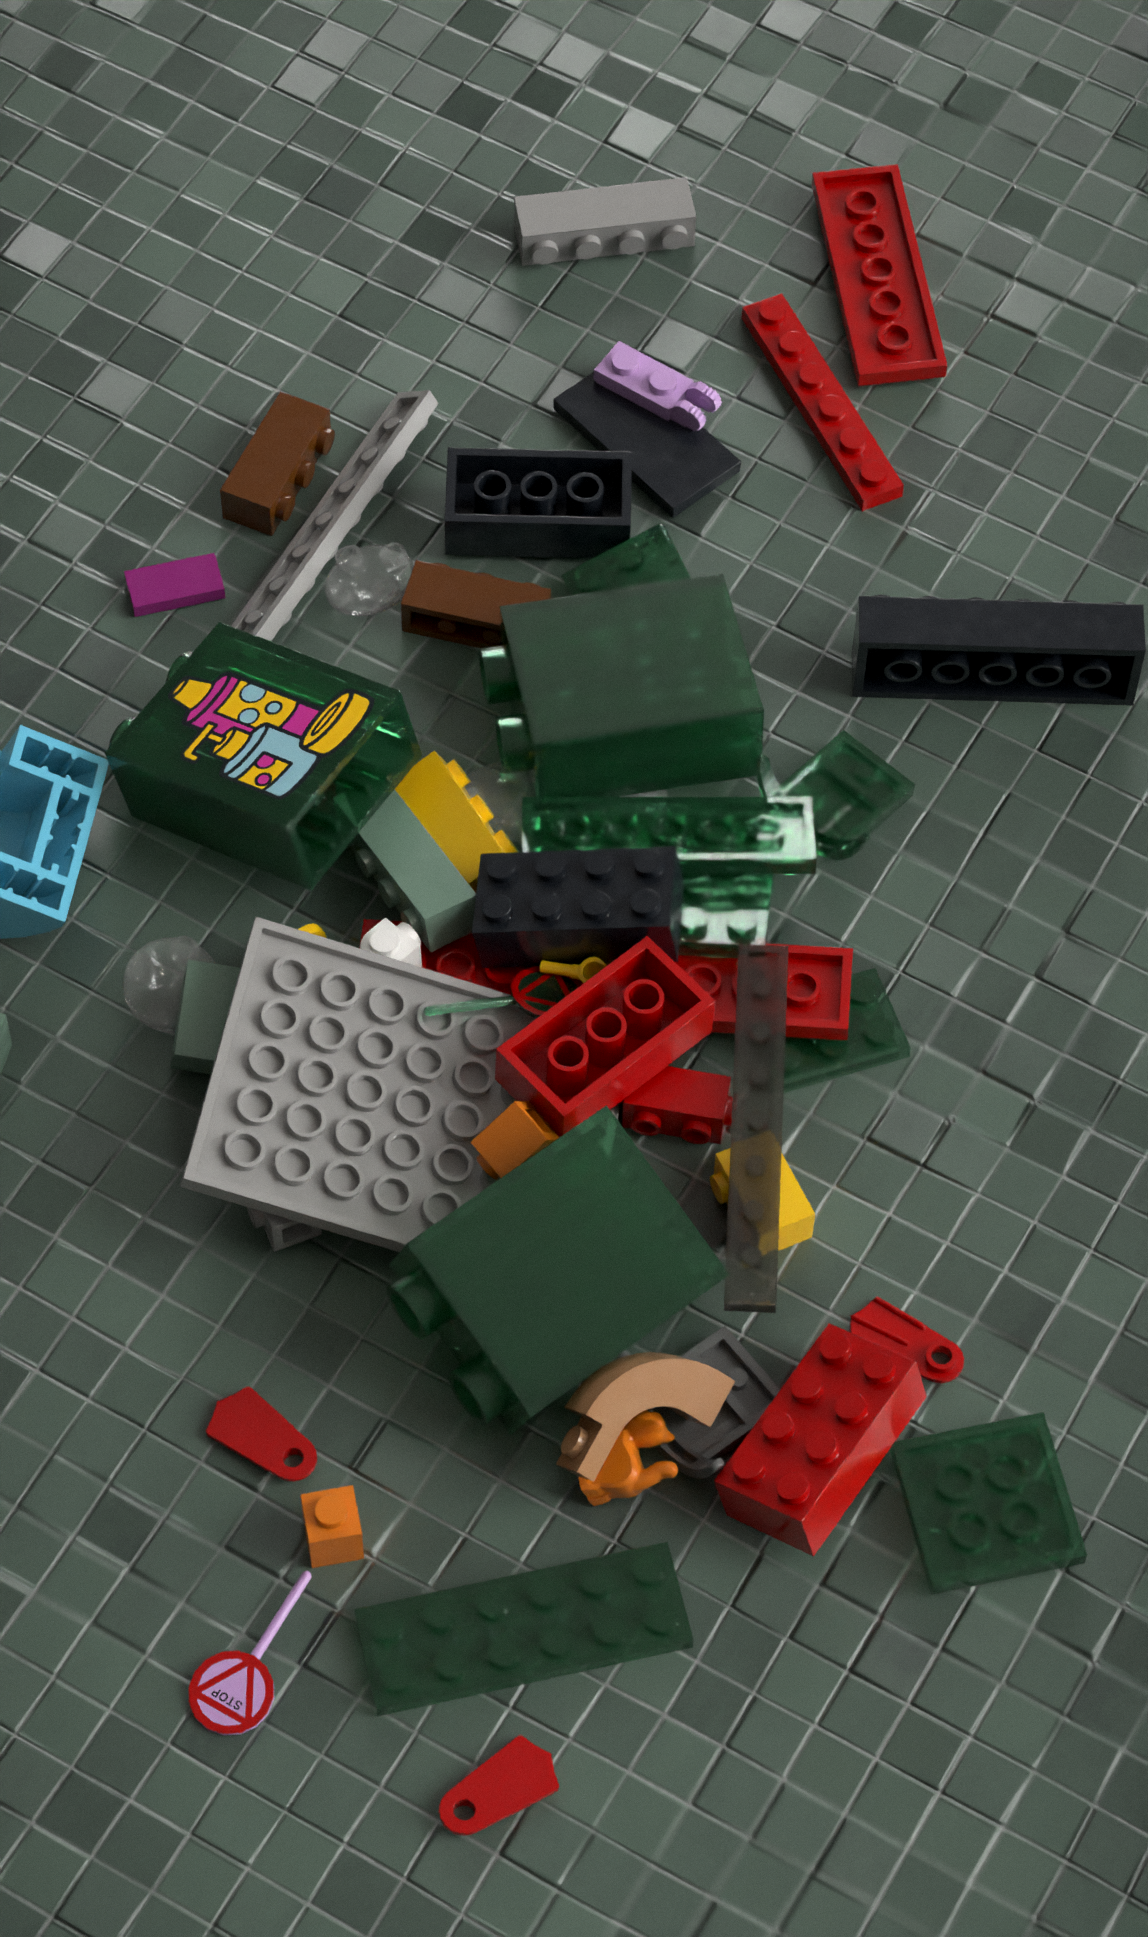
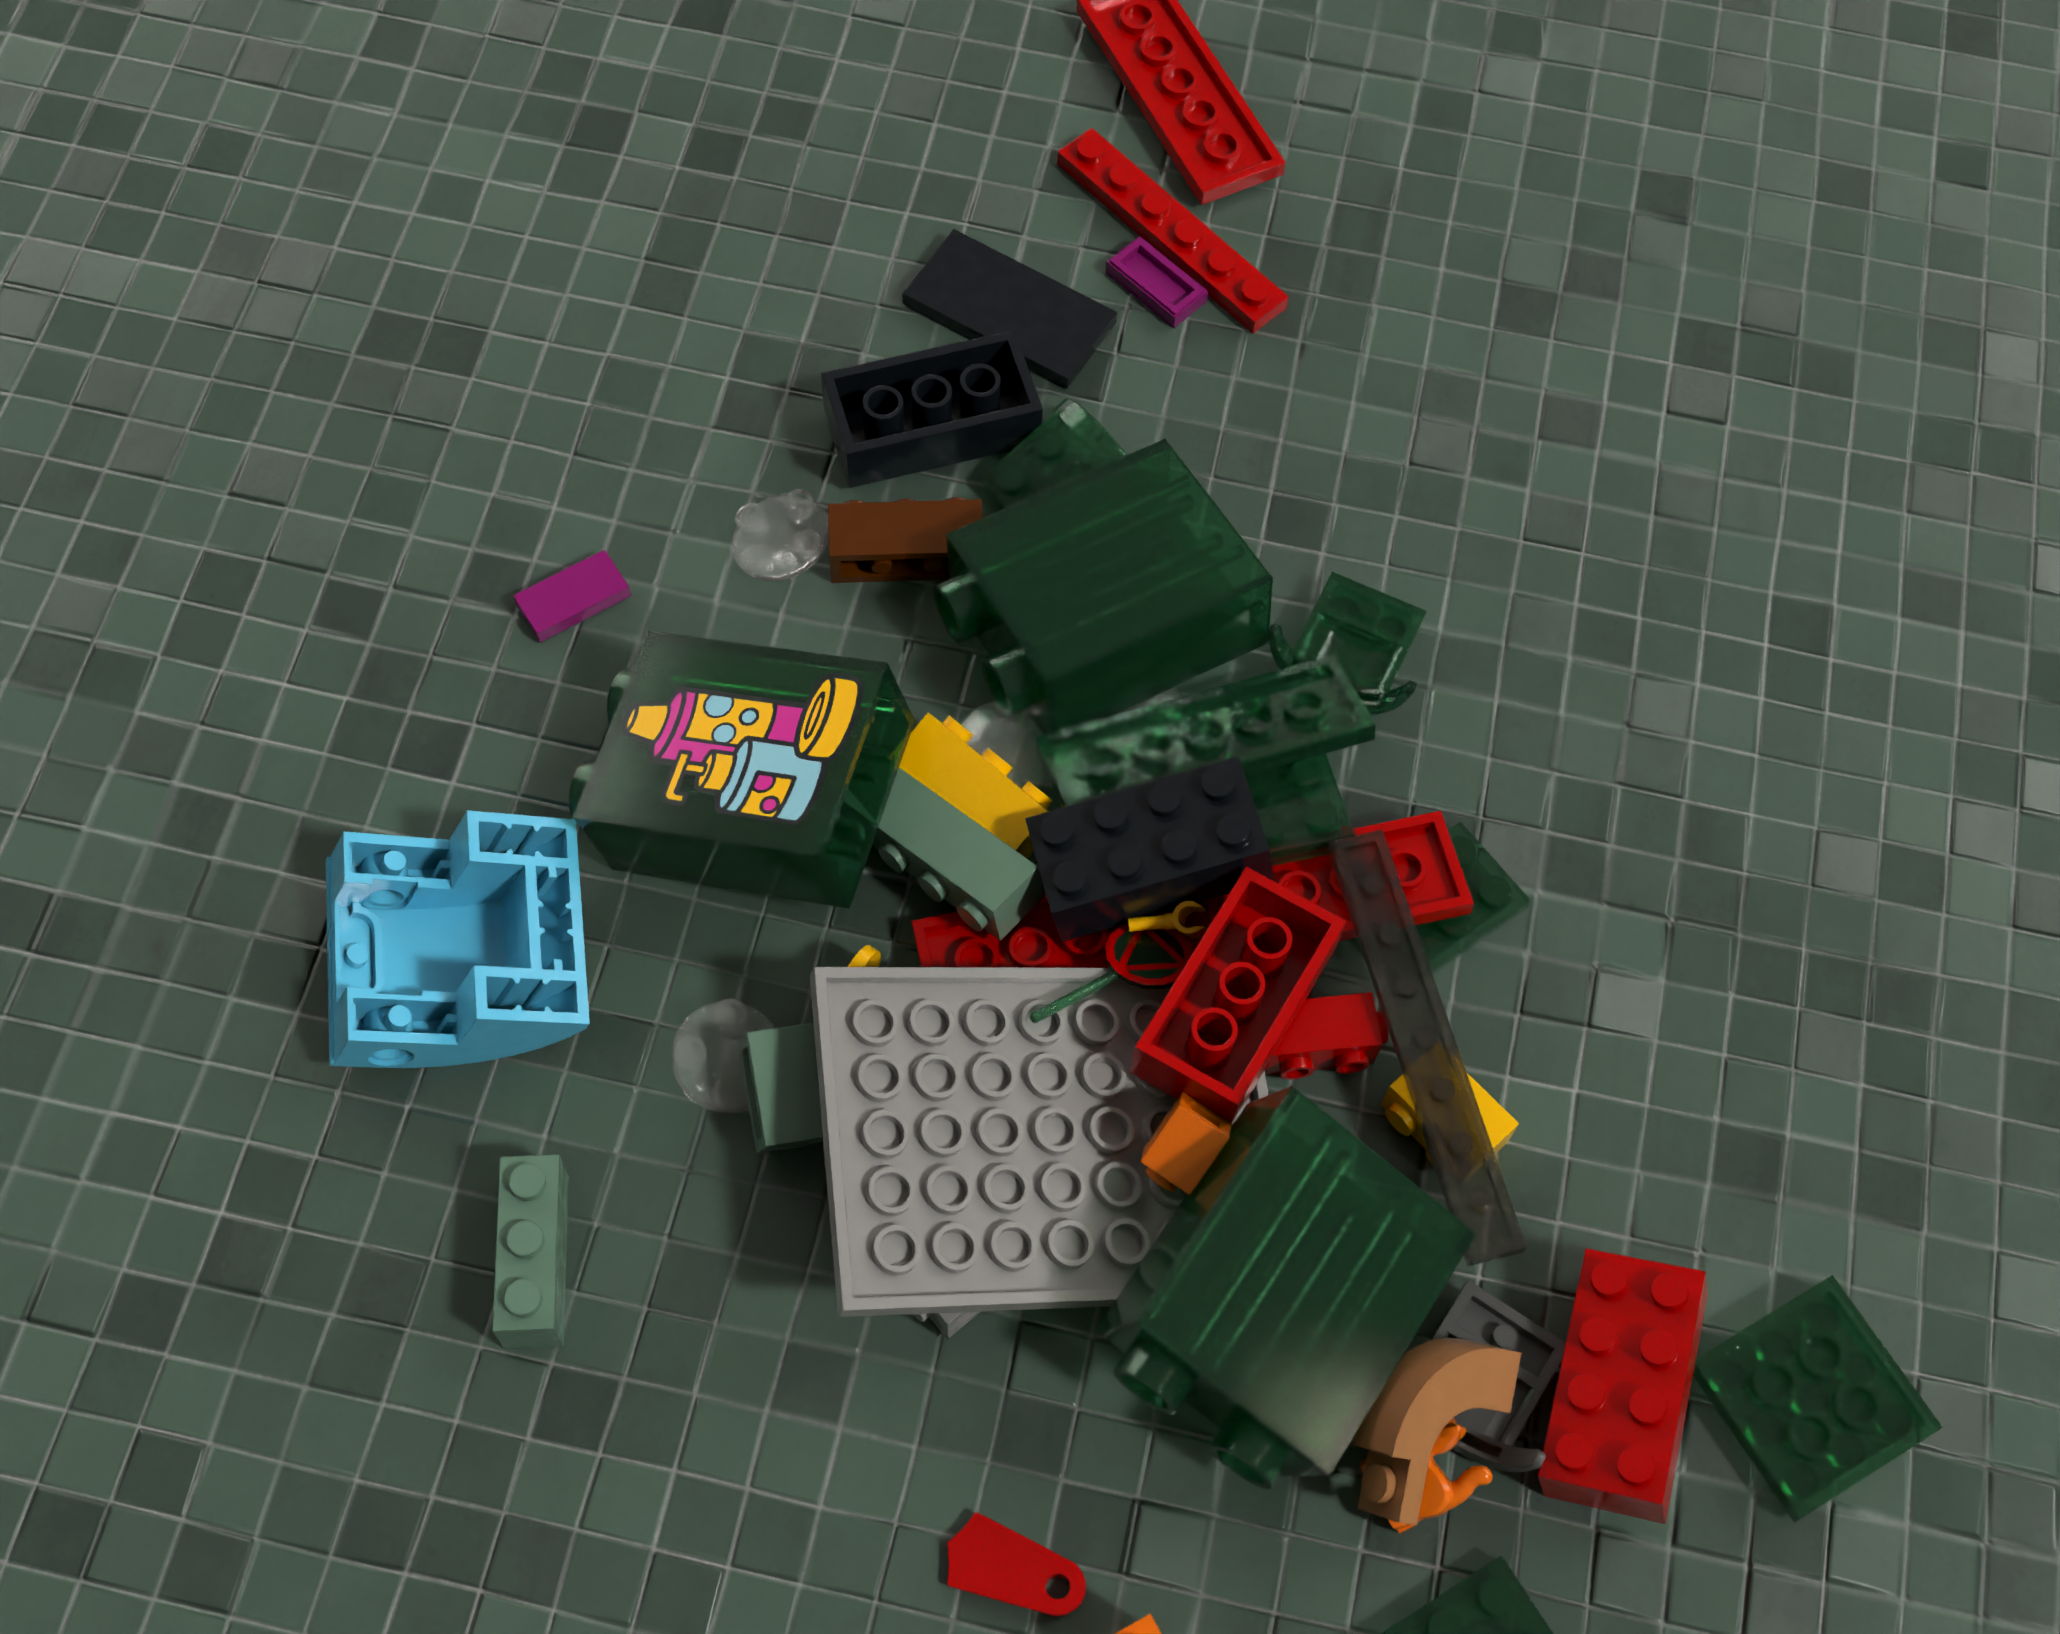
camera: 20 degrees left, 5 degrees up
light grey plate [214,390,439,664] -> none
reddish brown brick [220,391,335,536] -> none
white plate [360,918,422,967] -> none
light grey brick [514,177,696,266] -> none
lavender hinge [594,341,722,431] -> none
red piece [850,1296,964,1383] -> none
black brick [852,595,1146,705] -> none
none -> magenta tile [1105,236,1208,328]

